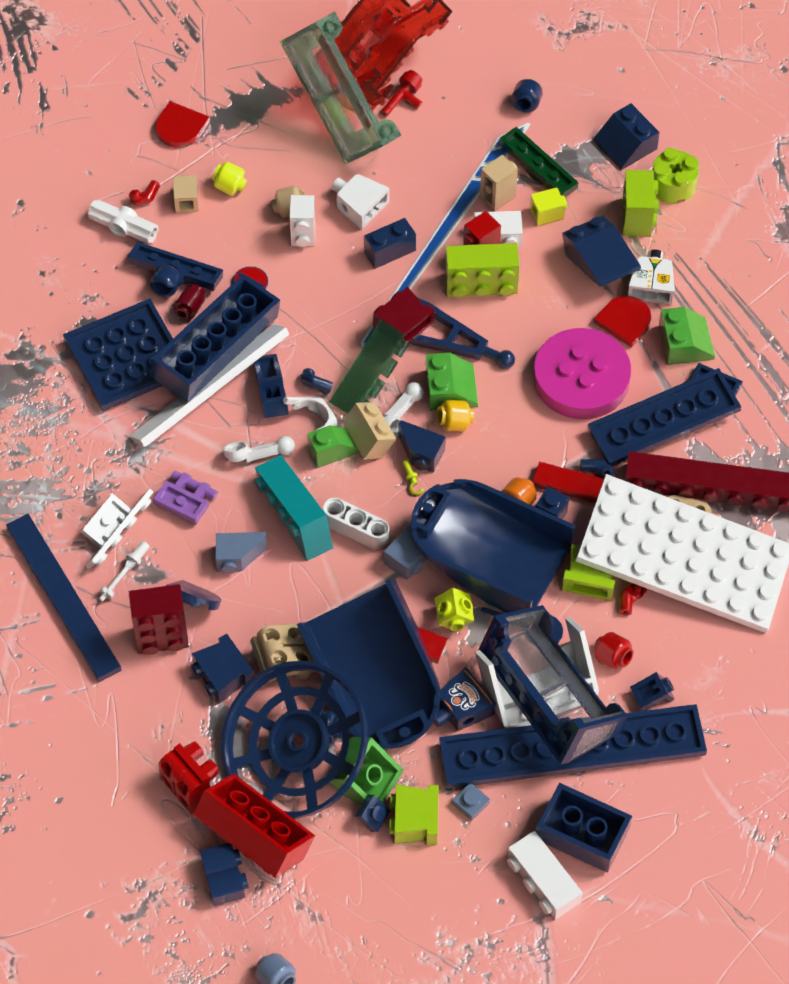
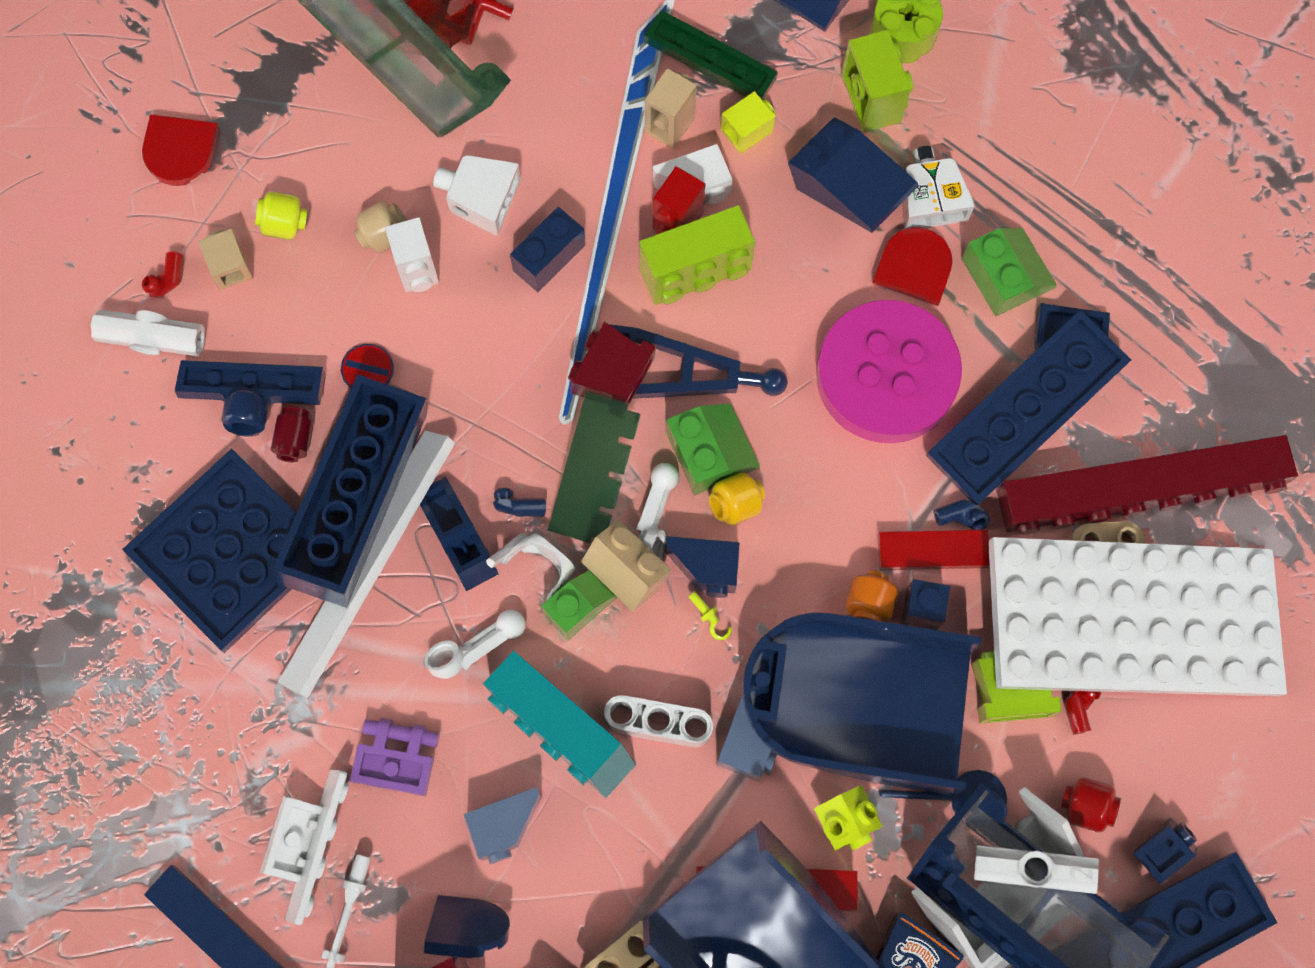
camera: 20 degrees left, 15 degrees up
none -> white piece [974,845,1099,894]

